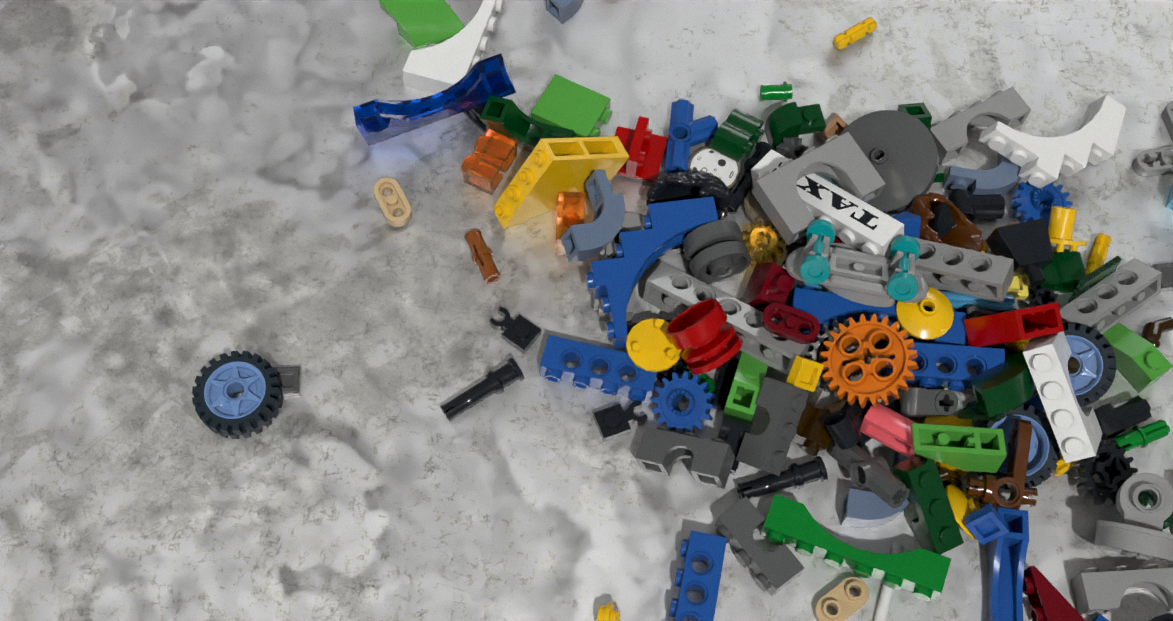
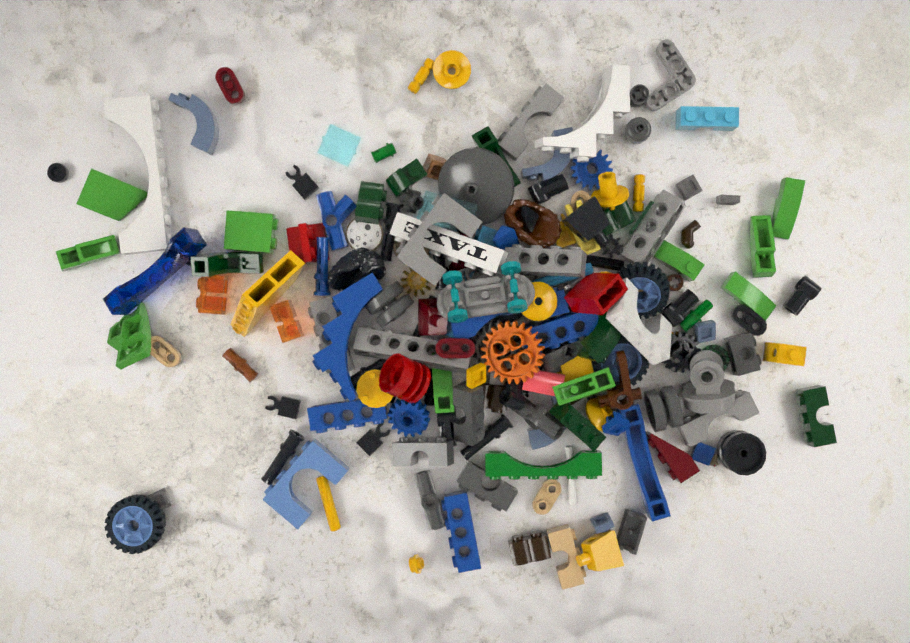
camera: 15 degrees left, 25 degrees up
sand blue arch [561,170,625,263] -> none
none -> bright green slope [55,235,120,272]
none -> bright green slope [107,301,151,370]
none -> medium blue arch [263,439,350,530]
none -> black plate [286,165,319,200]
none -> blue pin [313,237,331,296]
none -> yellow axle [316,475,341,531]
none -> clear light blue piece [317,124,361,167]
none -> dark grey piece [414,470,446,531]
none -> yellow dish [433,50,471,89]
none -> dark grey head [624,117,651,144]
none -> dark grey wheel [630,84,649,107]
none -> dark grey wheel [644,385,684,432]
none -> reddish brown bush [667,274,684,291]
none -> sand blue plate [694,320,716,343]

